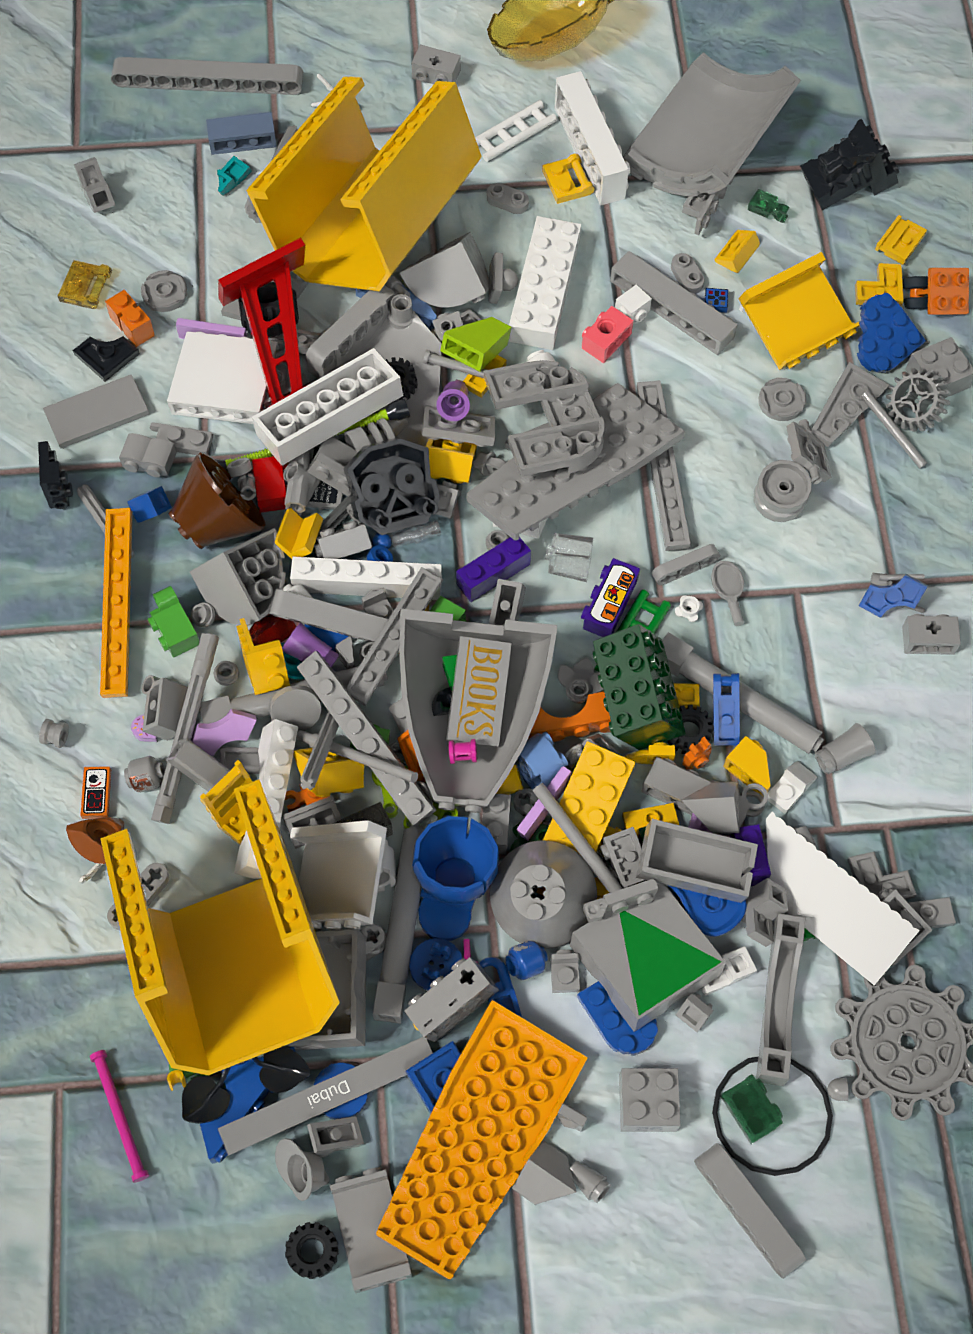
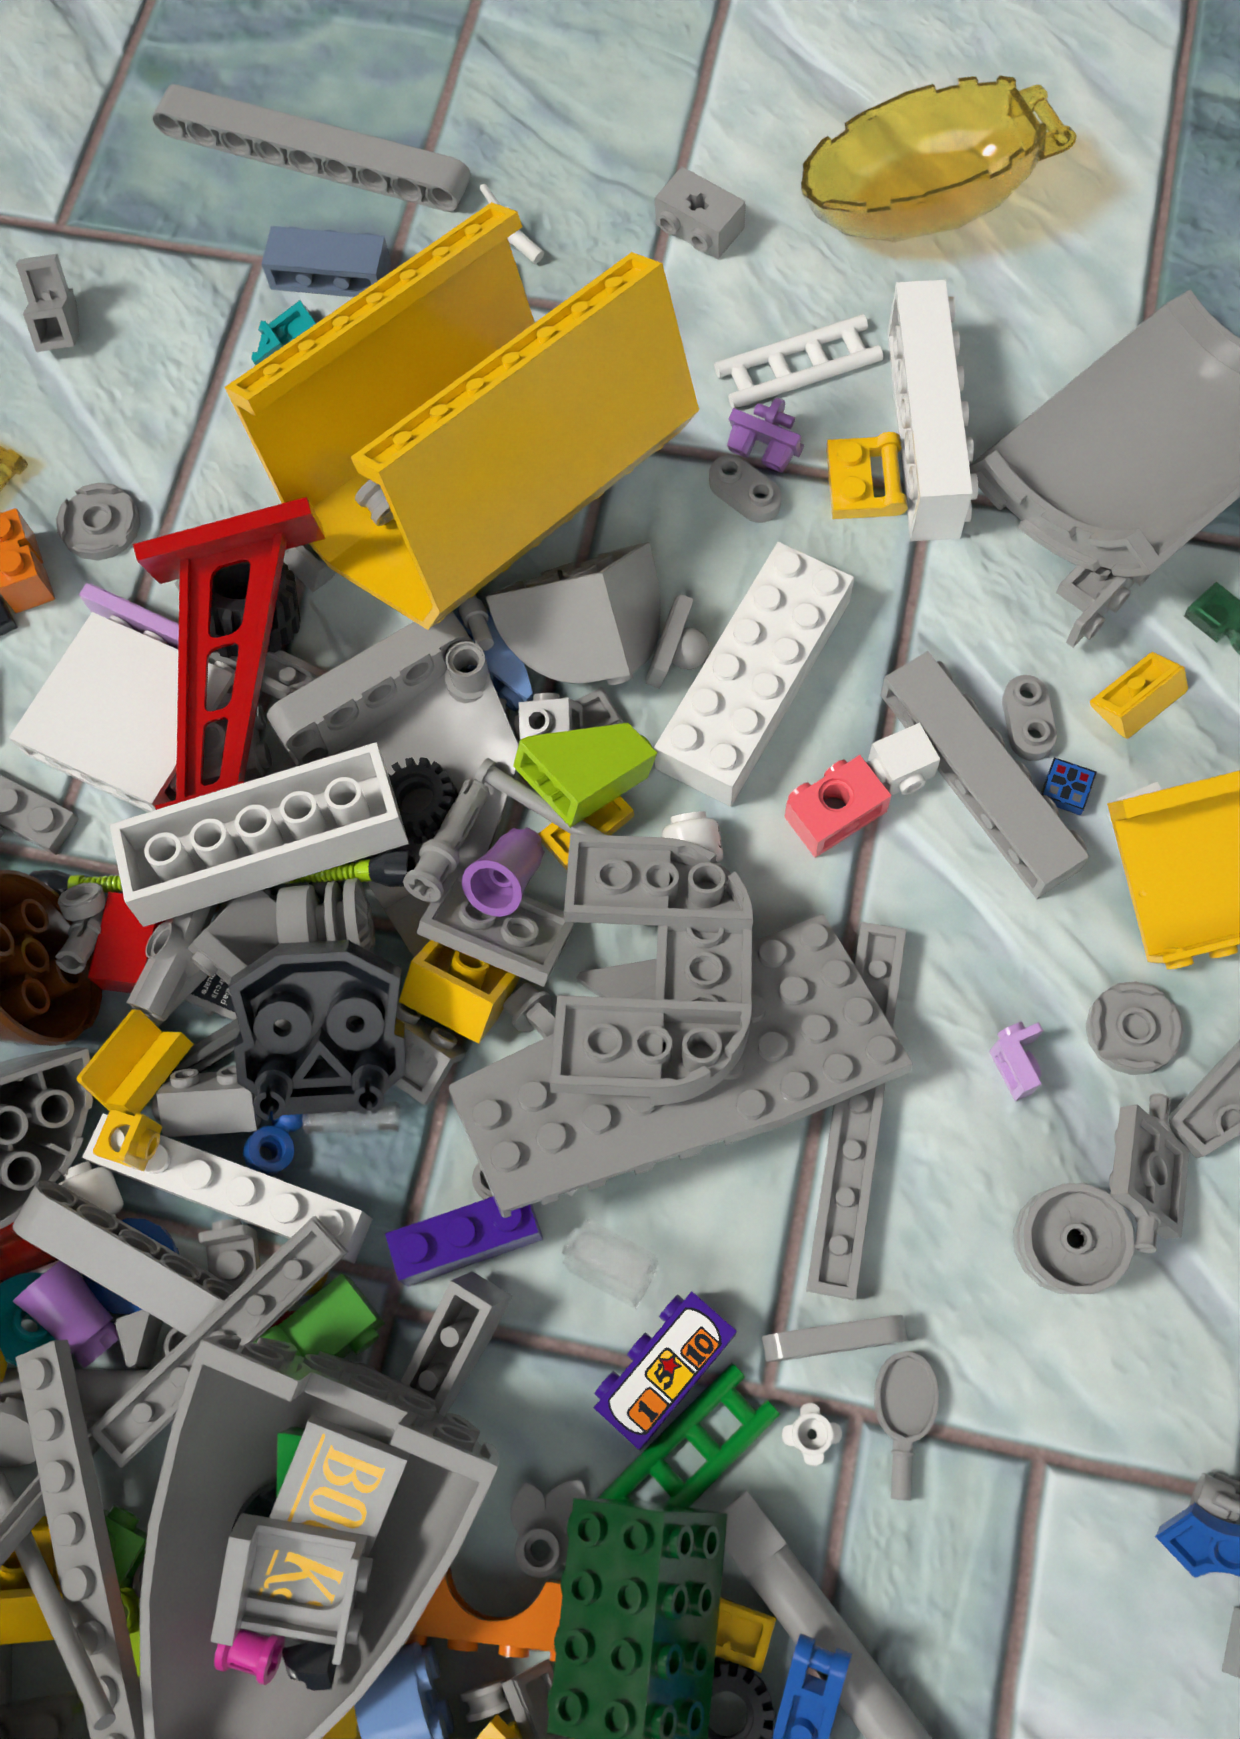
camera: 25 degrees right, 5 degrees up
none -> yellow bracket [93,1110,163,1172]
none -> light grey panel [211,1513,373,1665]
none -> black tile [282,1641,337,1691]
none -> light grey wheel [355,480,394,526]
none -> light grey pin [403,780,490,902]
none -> medium lavender hips [727,397,804,473]
none -> lavender bracket [989,1022,1043,1101]

